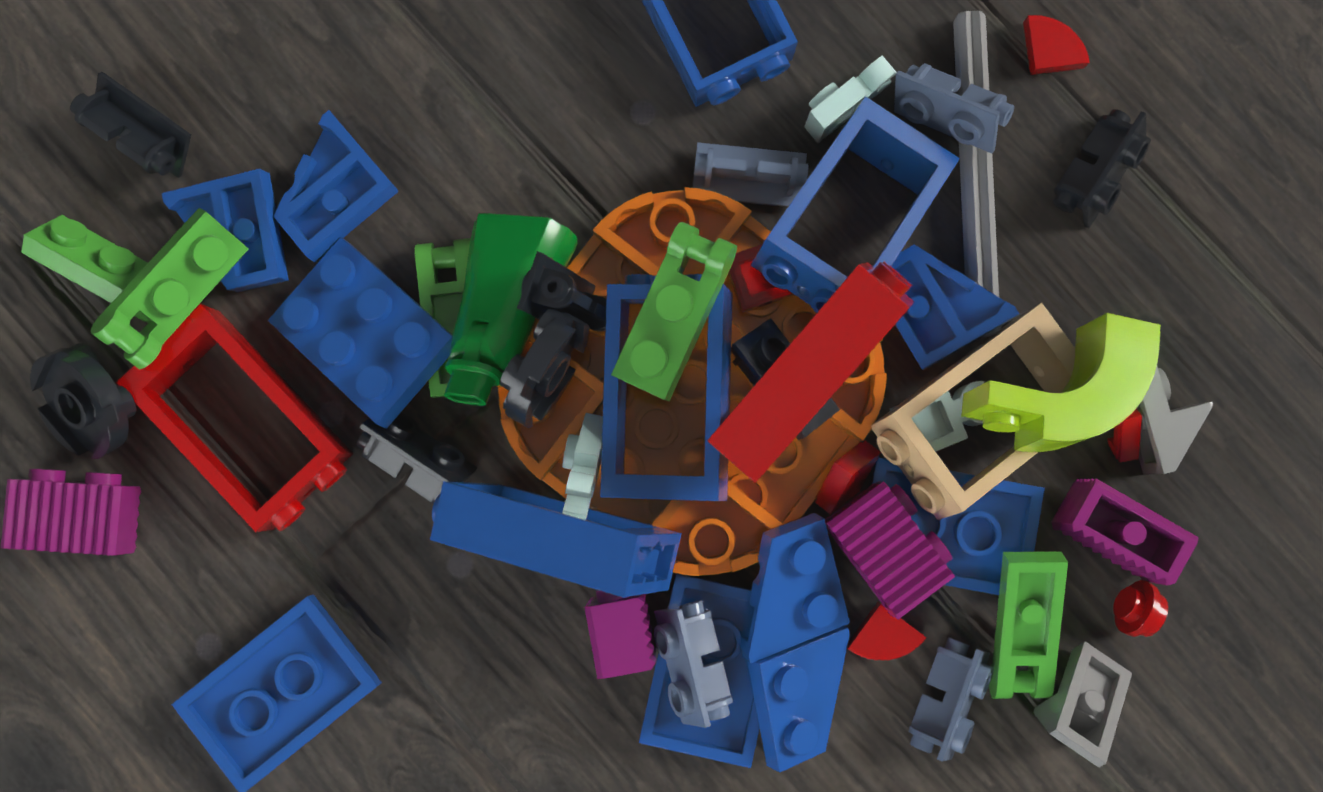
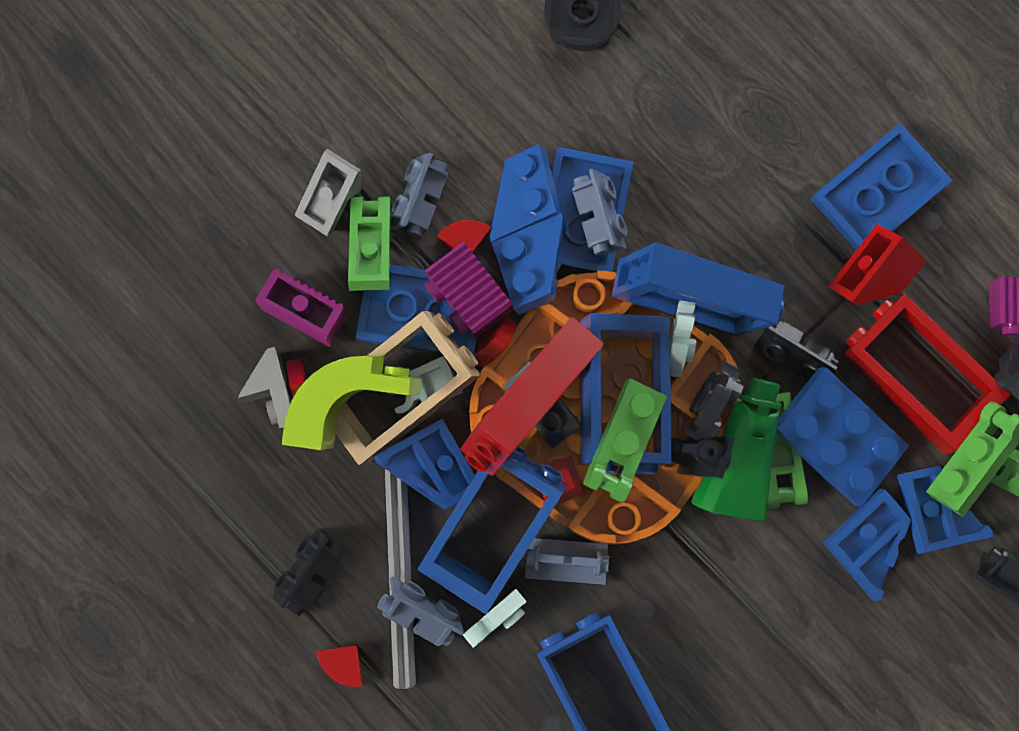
camera: 175 degrees right, 5 degrees down
magenta brick [585,590,656,679] -> none
red plate [1113,580,1168,637] -> none
none -> red slope [828,224,926,305]

